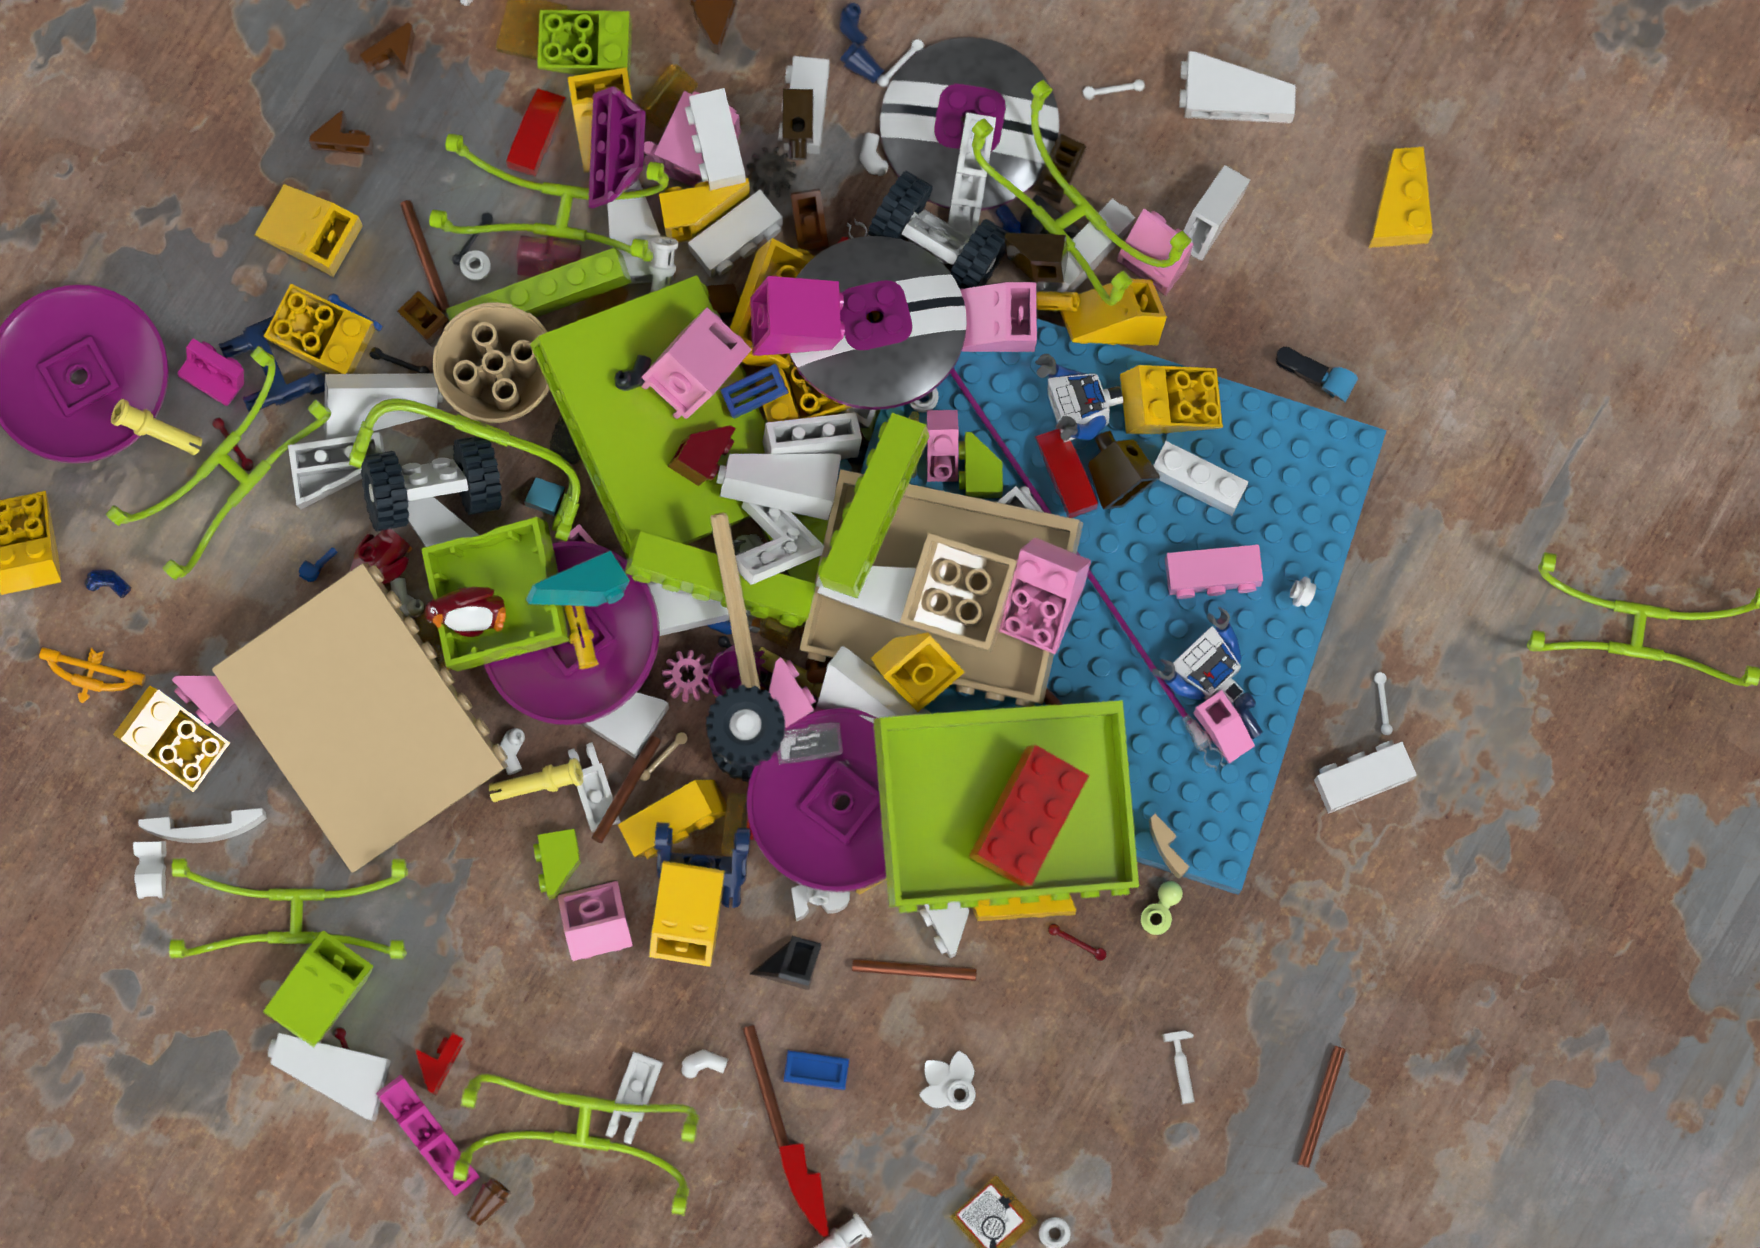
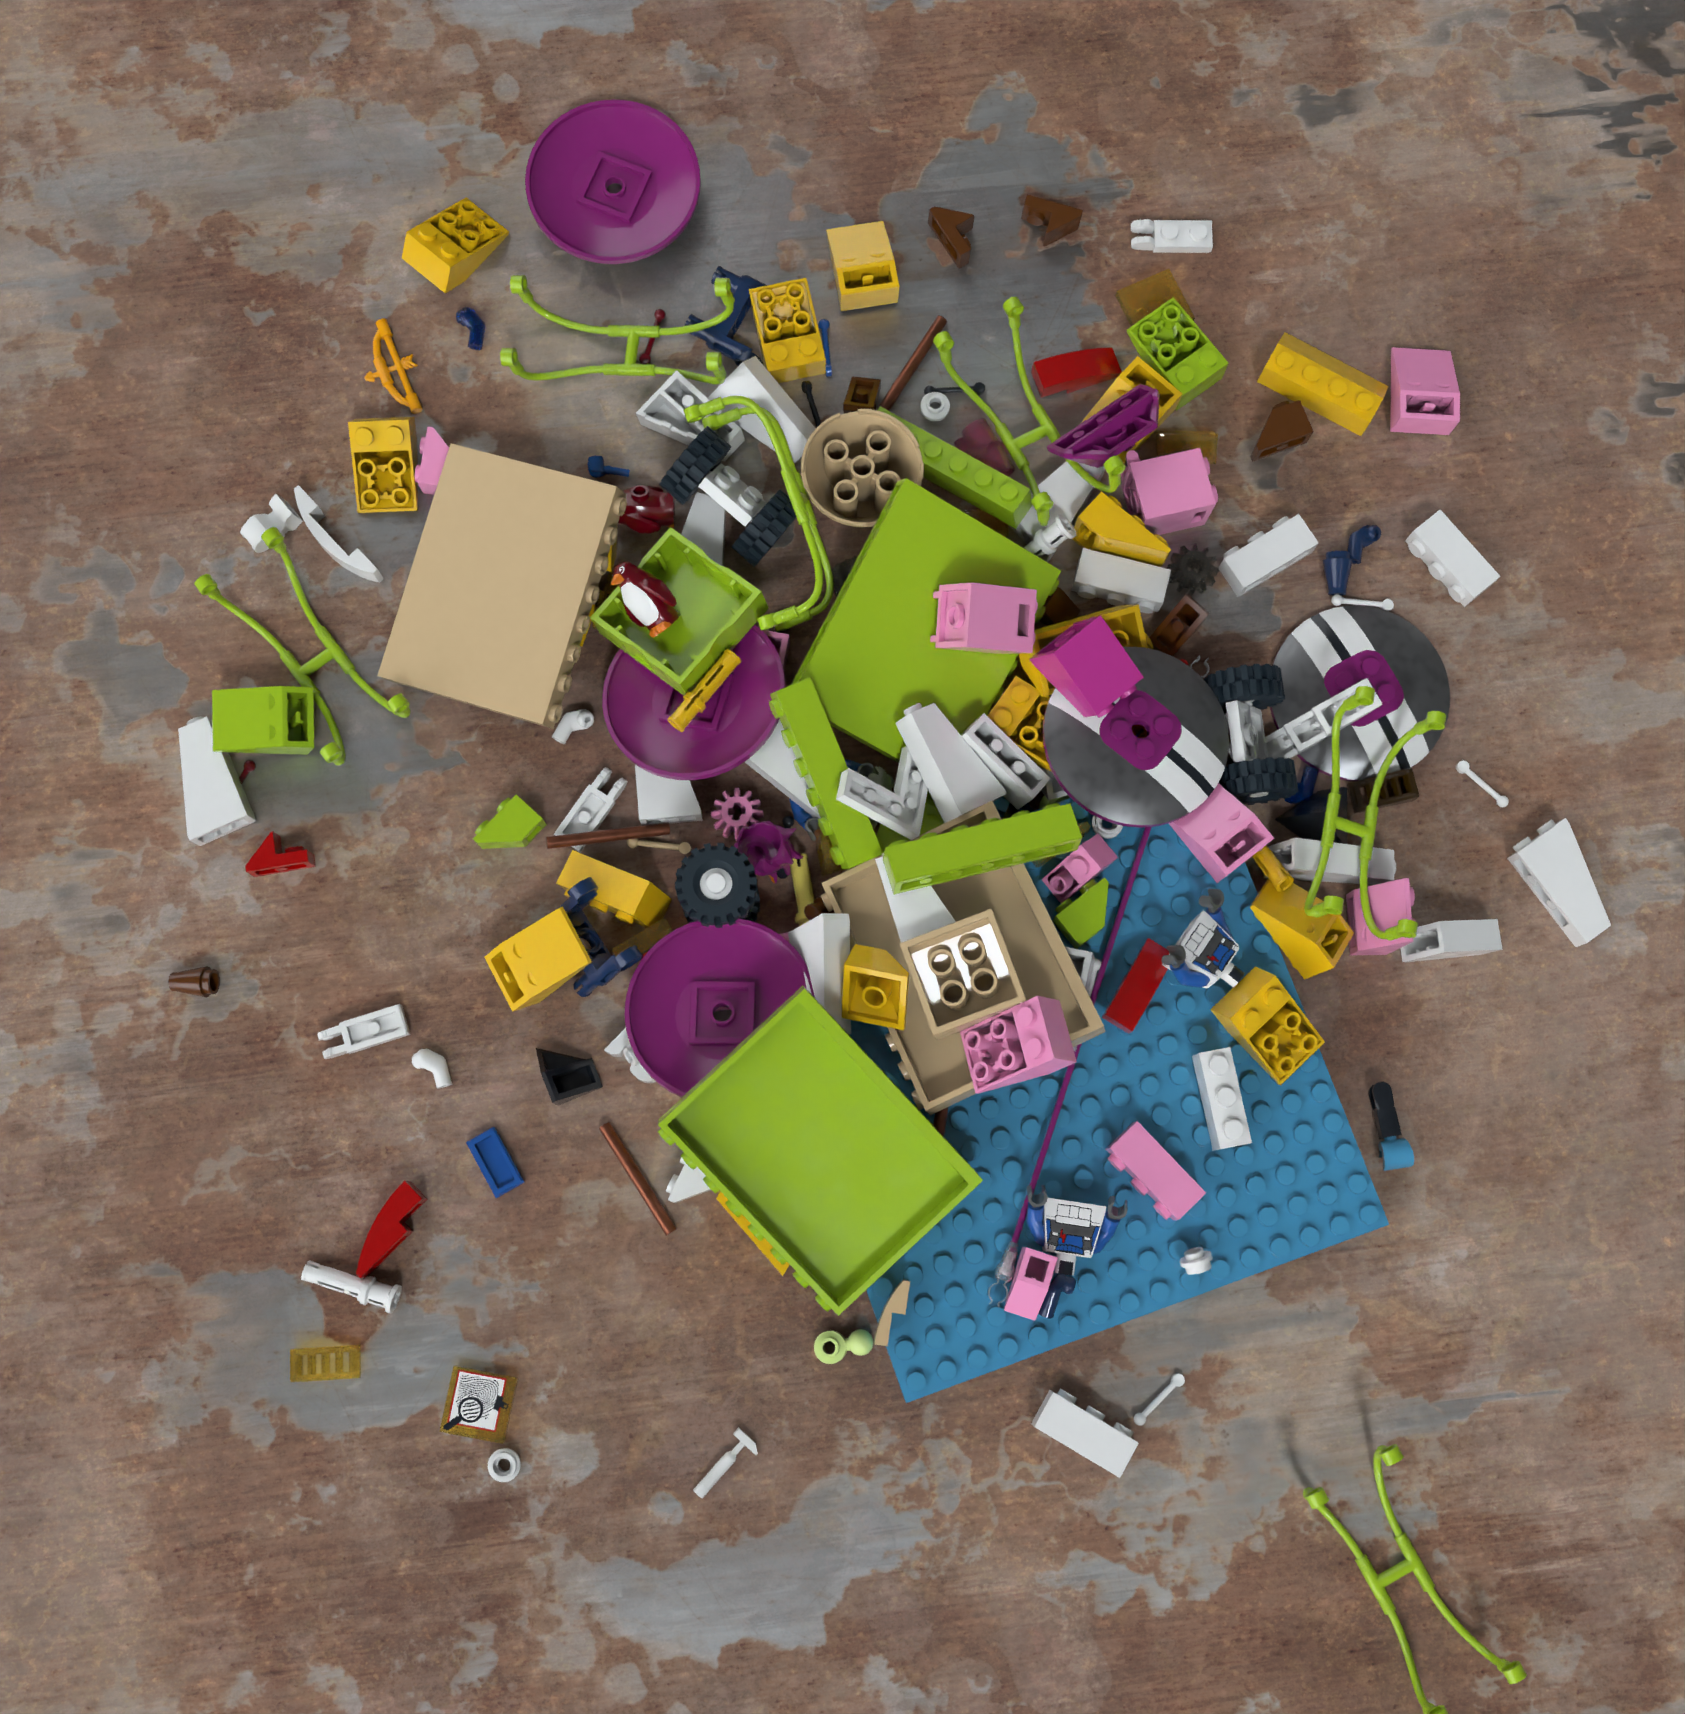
camera: 50 degrees right, 0 degrees up
light yellow pin [111,399,202,456] -> none
dark pink bracket [178,338,244,406] -> none
dark pink slope [376,1075,480,1196] -> none
white arm [390,578,424,618] -> none
lime bar [453,1074,699,1215] -> none
light yellow pin [489,758,583,803] -> none
medium azure slope [525,477,565,516] -> none
teal slope [526,551,630,606] -> none
bright pink slope [557,881,633,961] -> none
black arm [614,355,652,391] -> none
dark red slope [668,425,736,486] -> none
white brick [685,88,746,190] -> none
tan axle [710,513,760,690] -> none
blue tile [721,364,789,419] -> none
copper bar [743,1025,790,1148] -> none
bright pink slope [769,657,816,728] -> none
clear slope [777,722,843,764] -> none
dark brown torso [782,89,814,160] -> none
white arm [859,133,888,176] -> none
white plate [920,1051,975,1110] -> none
red brick [968,744,1089,887] -> none
dark brown slope [1005,233,1068,283] -> none
dark red hinge [1048,923,1107,961] -> none
dark brown torso [1088,431,1161,509] -> none
copper bar [1298,1046,1346,1168] -> none
yellow wedge [1369,147,1433,248] -> none

